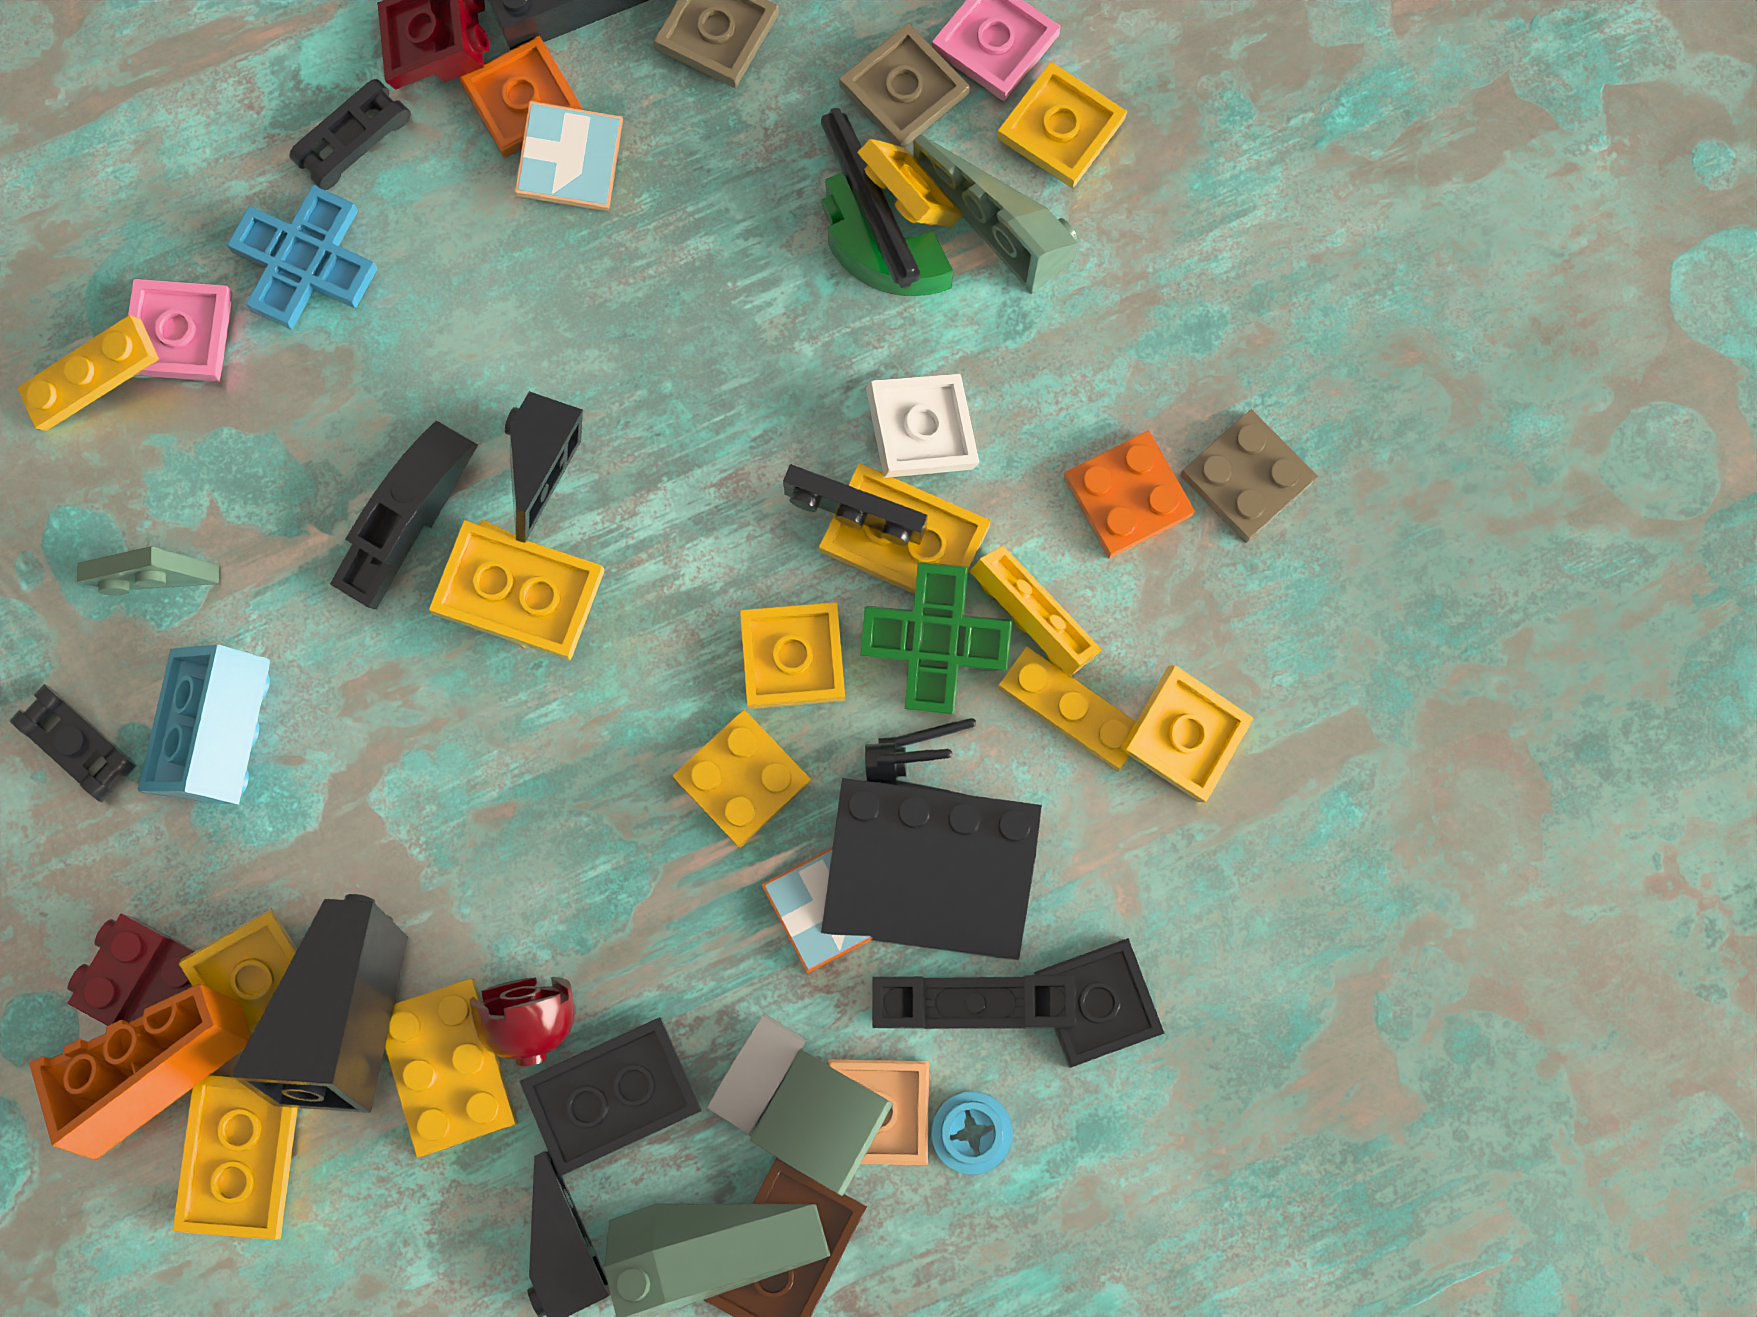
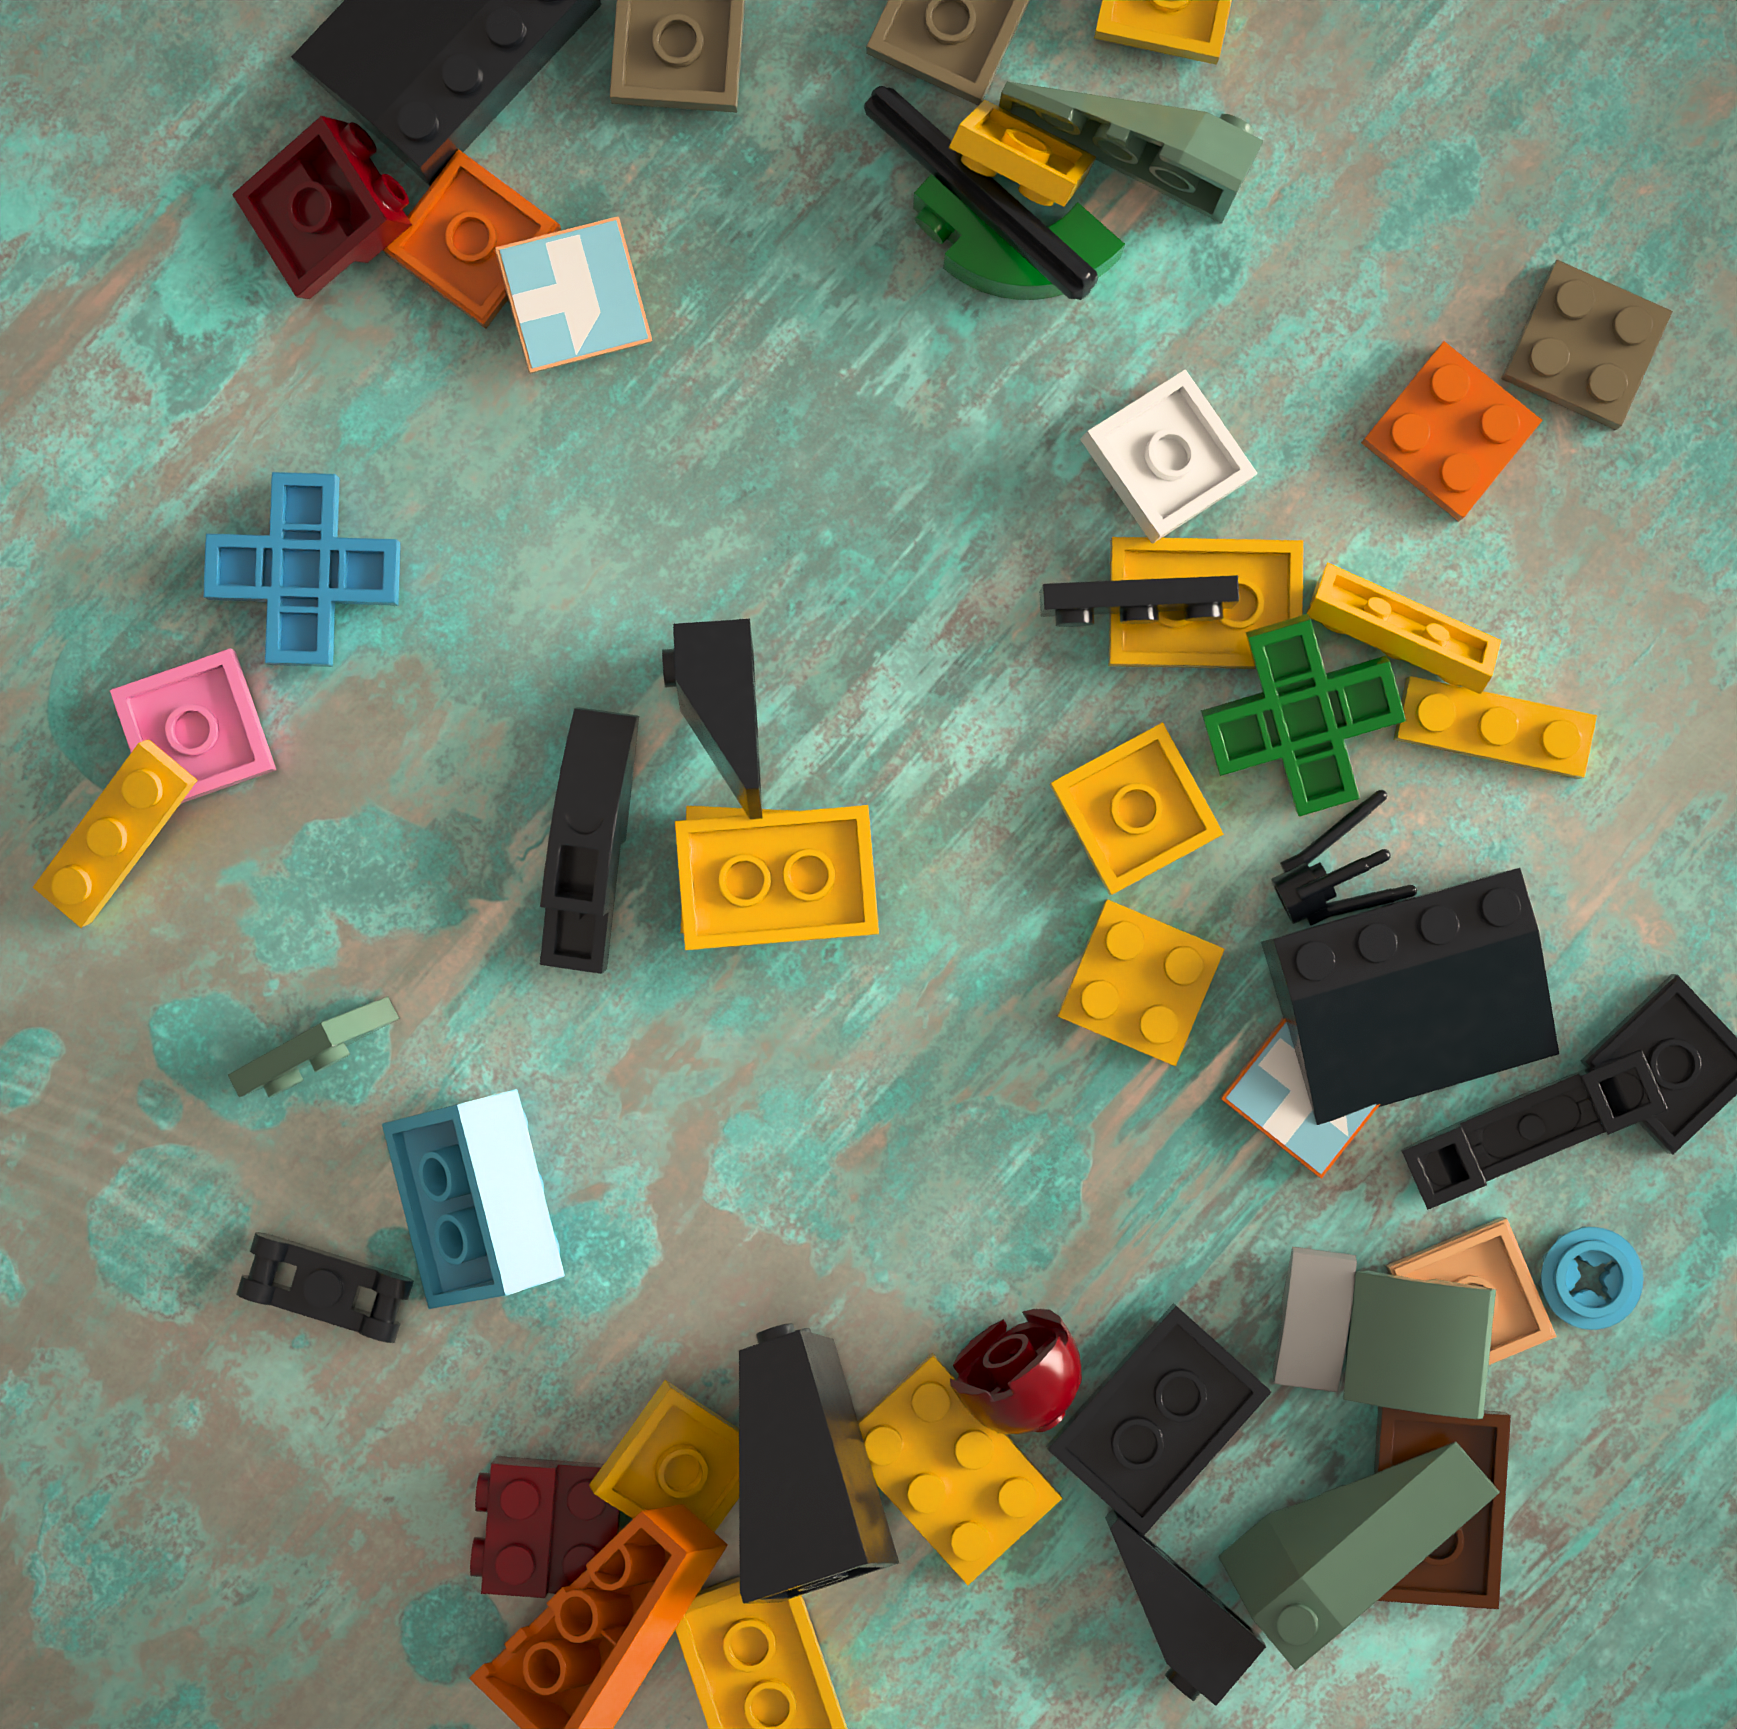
camera: 25 degrees left, 10 degrees up
black plate [289,79,411,190] -> none
yellow plate [1120,665,1253,802] -> none

